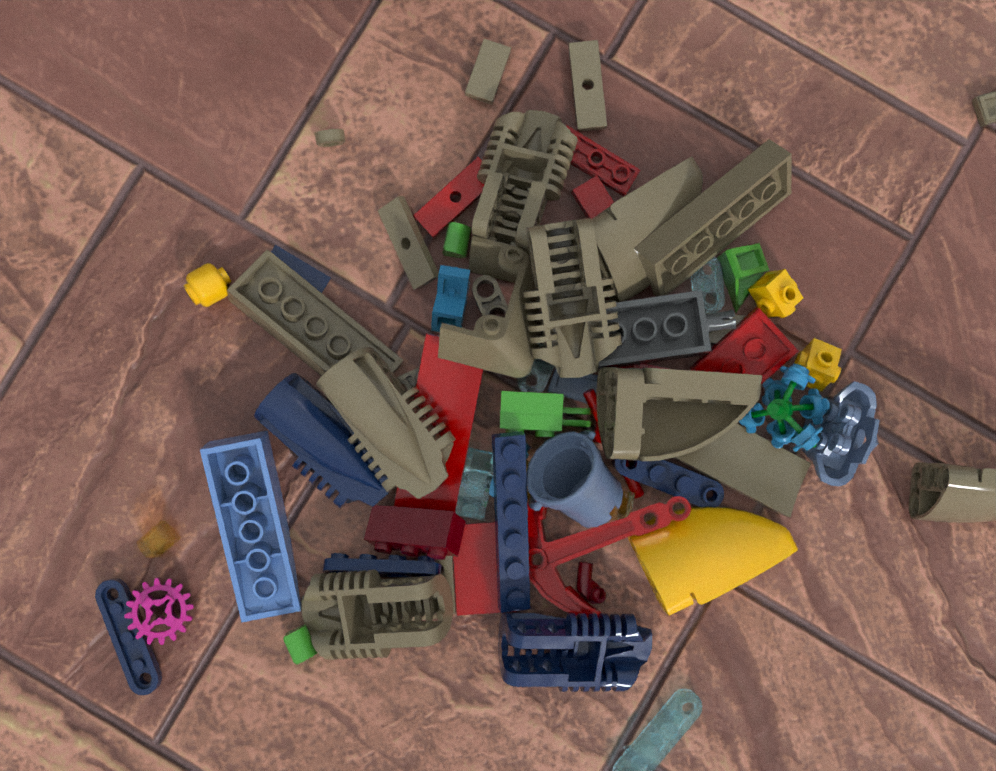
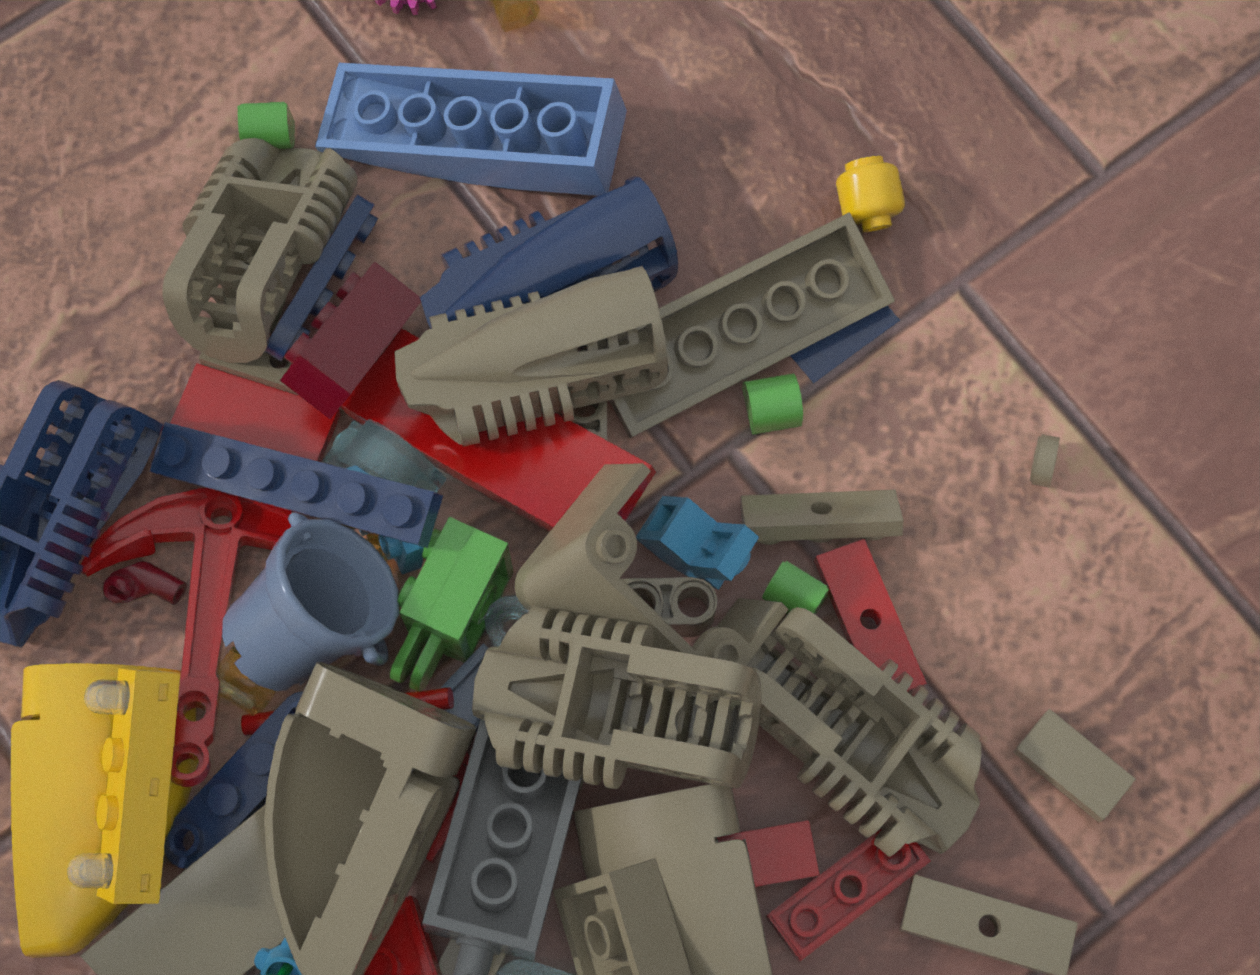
camera: 110 degrees right, 15 degrees down
none -> yellow piece [67,668,180,904]
none -> bright green brick [742,373,803,435]

